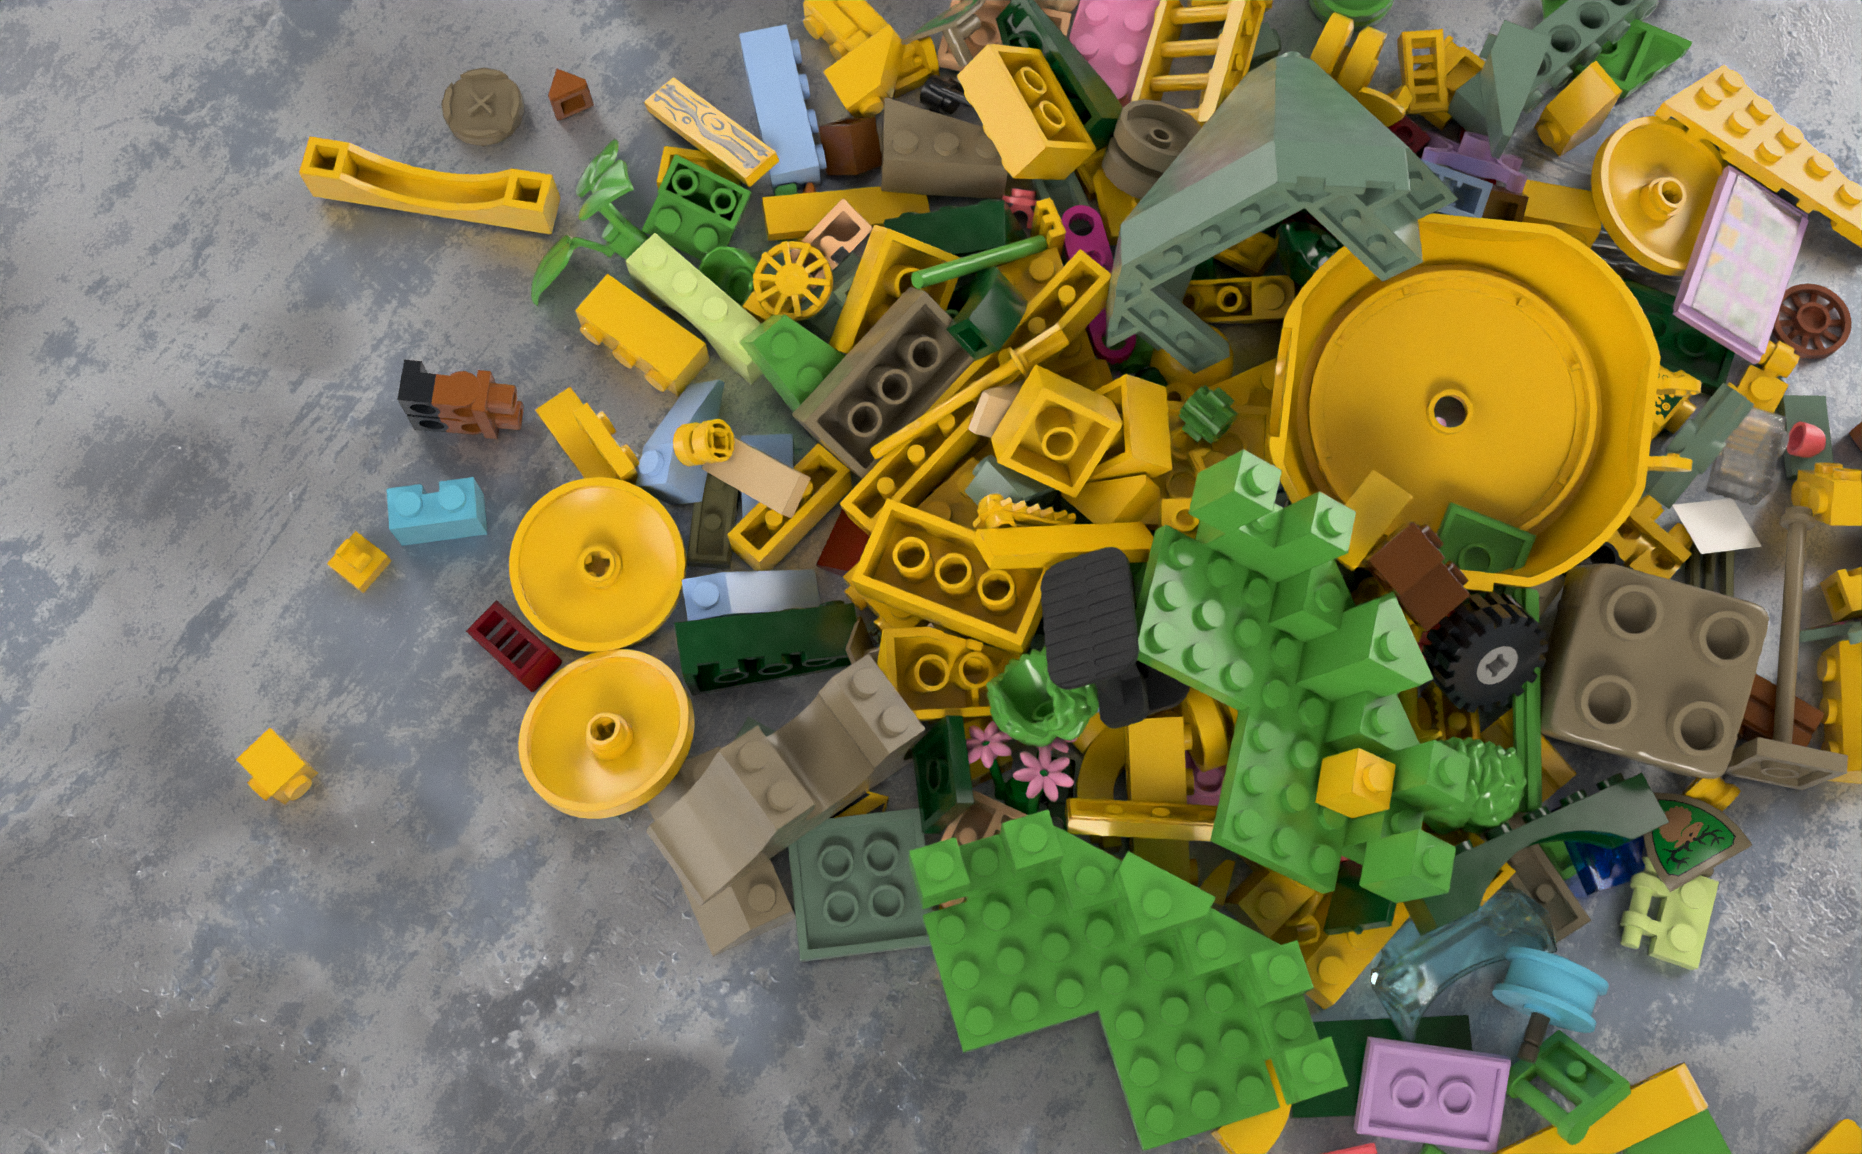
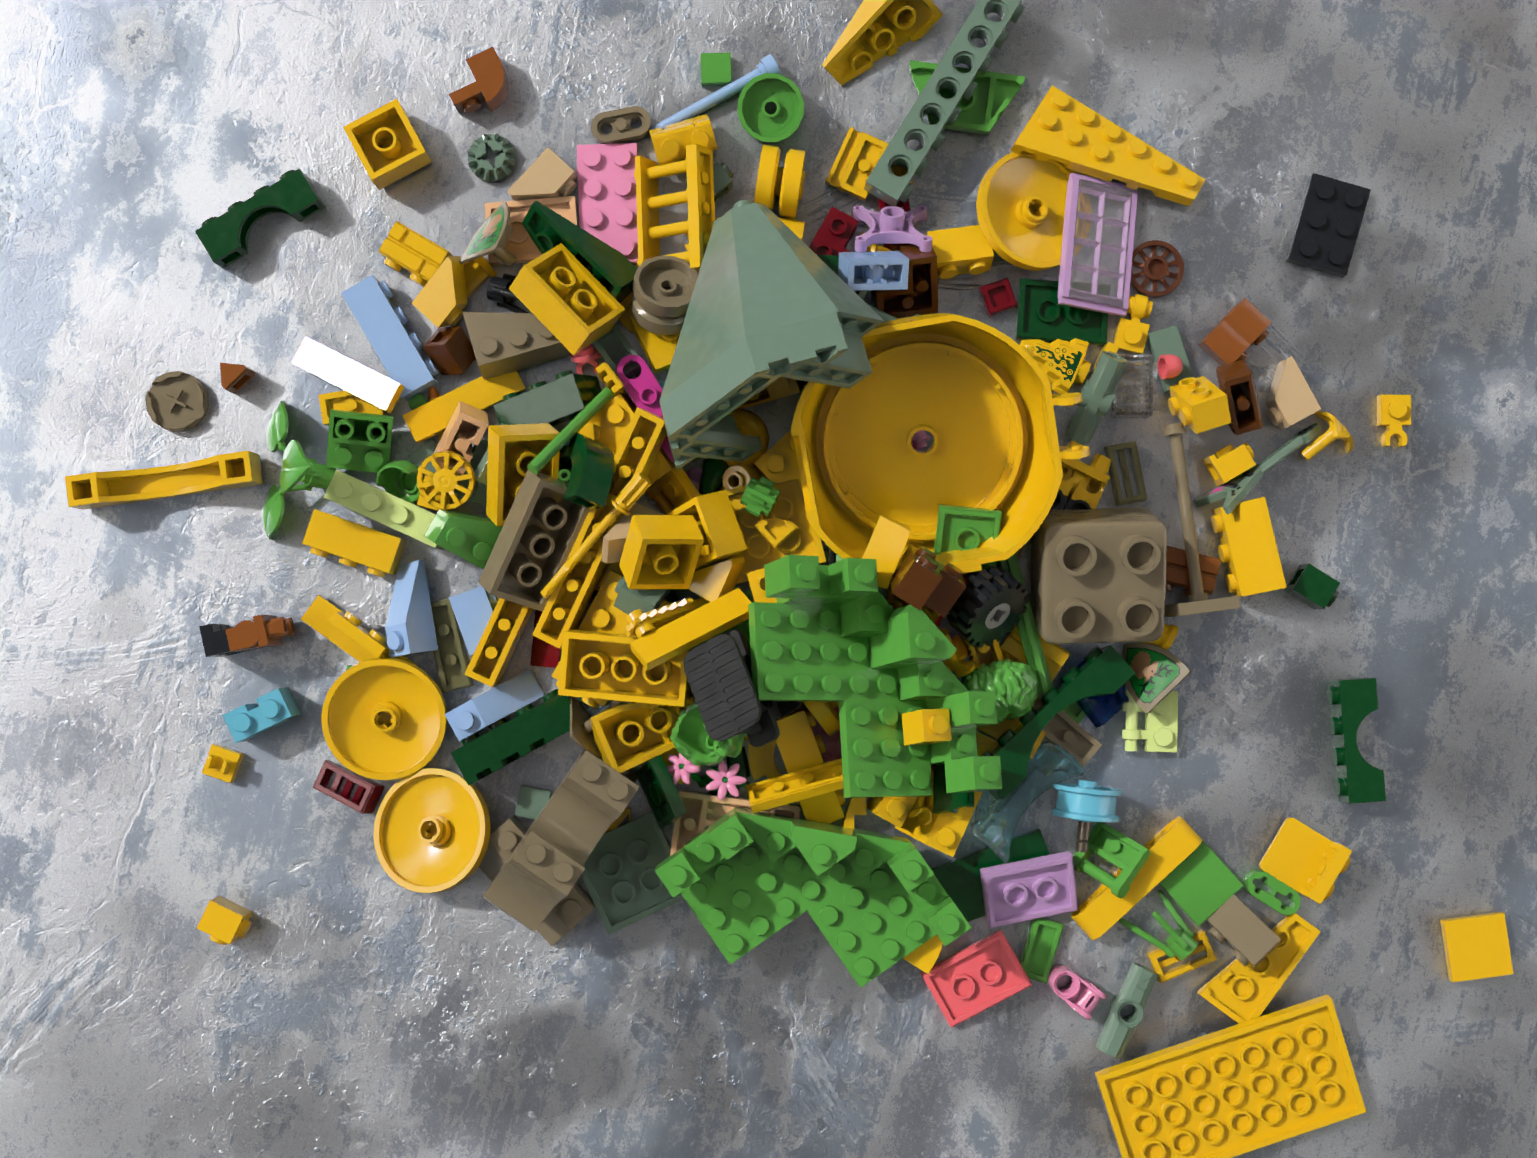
camera: 20 degrees left, 15 degrees up
yellow wheel [673,419,735,467] -> none
tan tile [701,436,810,518] -> none
yellow tile [1356,85,1413,127] -> none
yellow slope [1397,29,1449,115] -> none
sand green slope [1479,20,1552,159] -> none
yellow slope [1534,61,1623,157] -> none
white sticker [1672,498,1762,554] -> none

